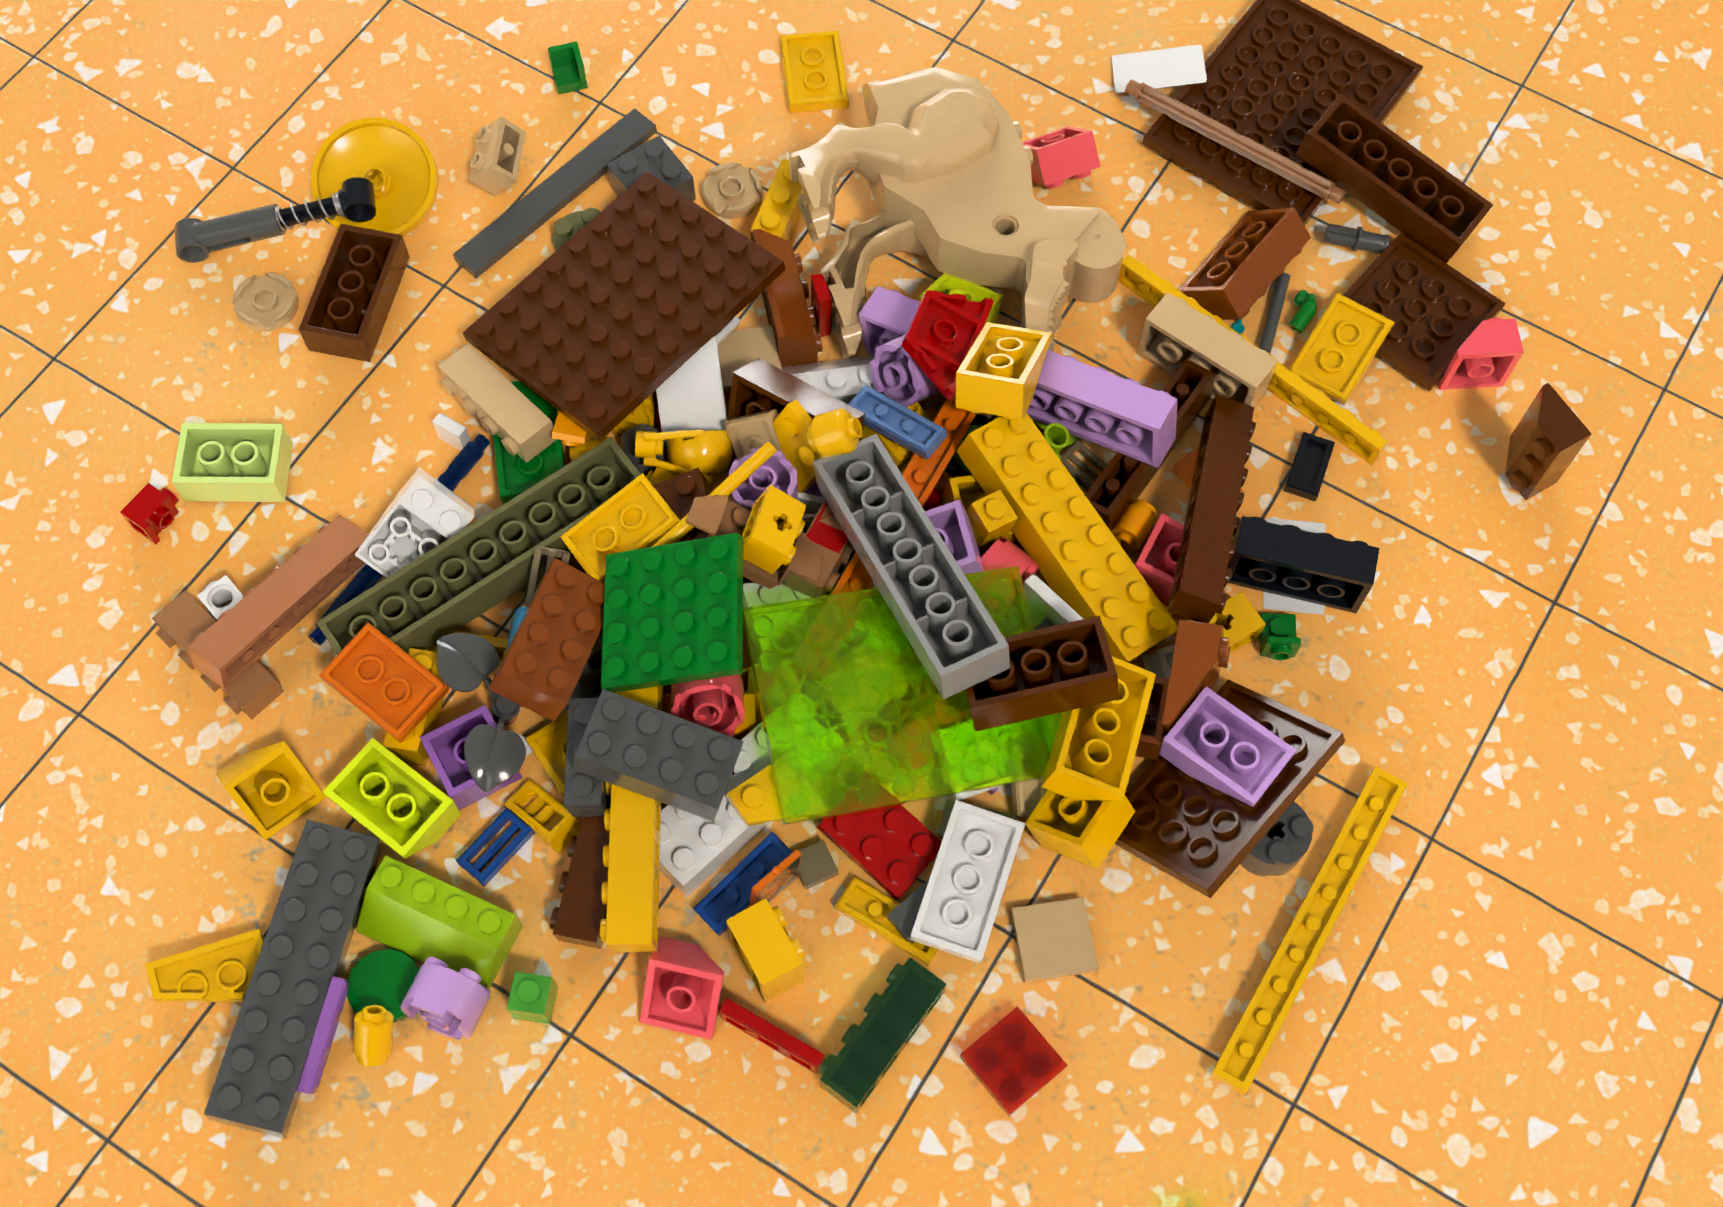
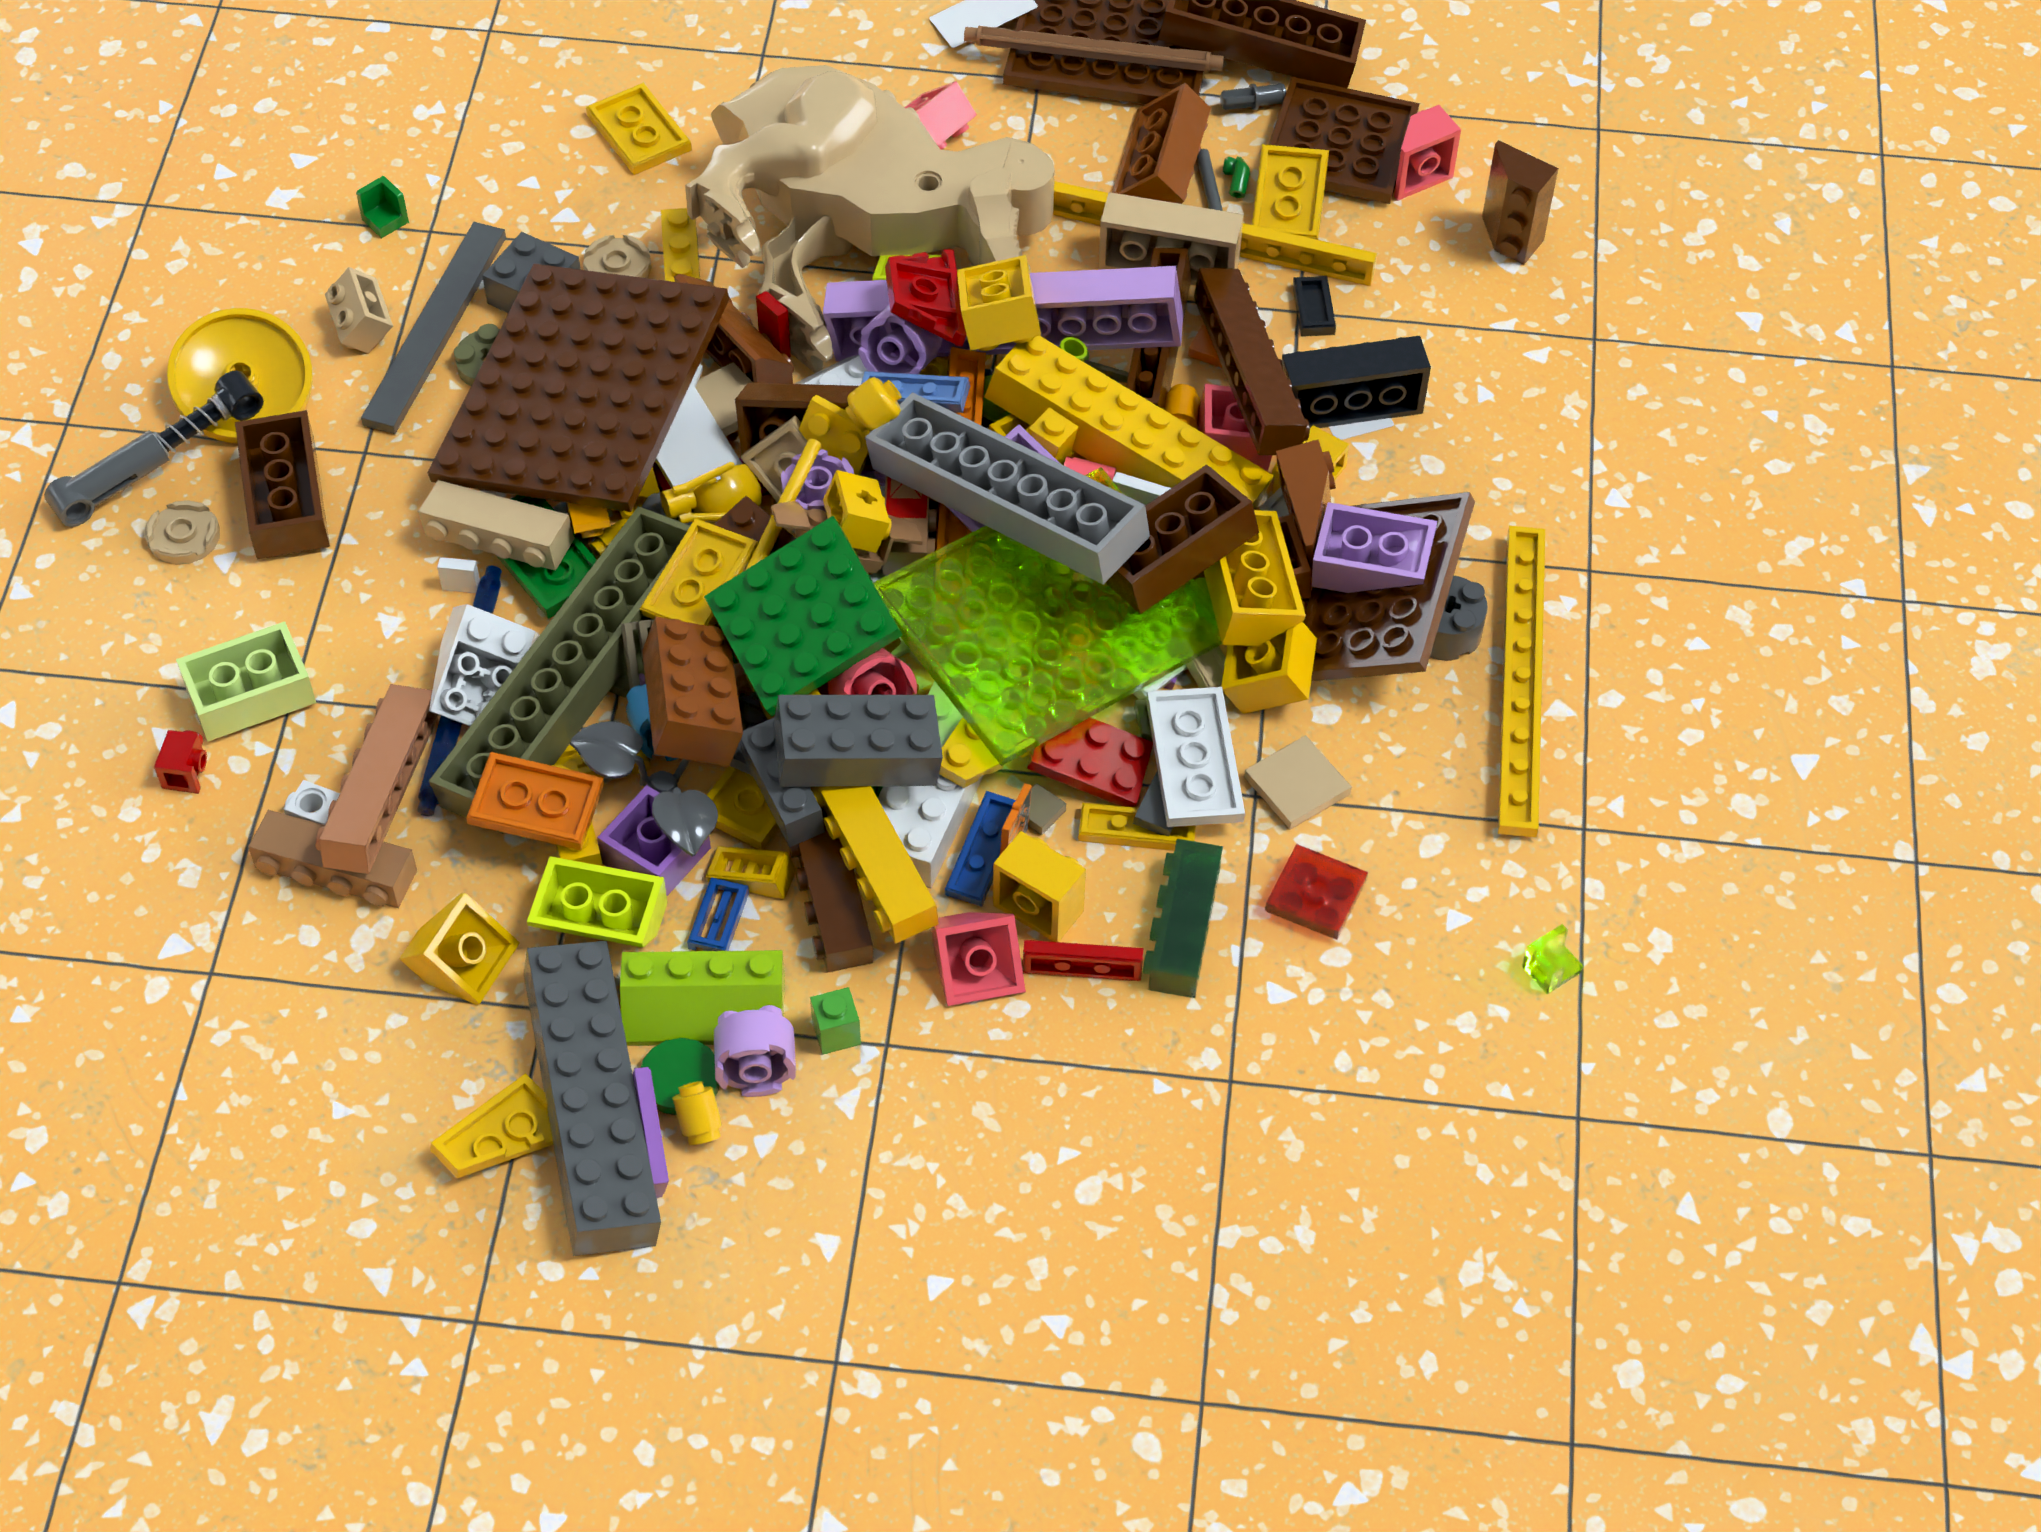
camera: 25 degrees left, 10 degrees down
green bracket [1259,613,1301,661] -> none

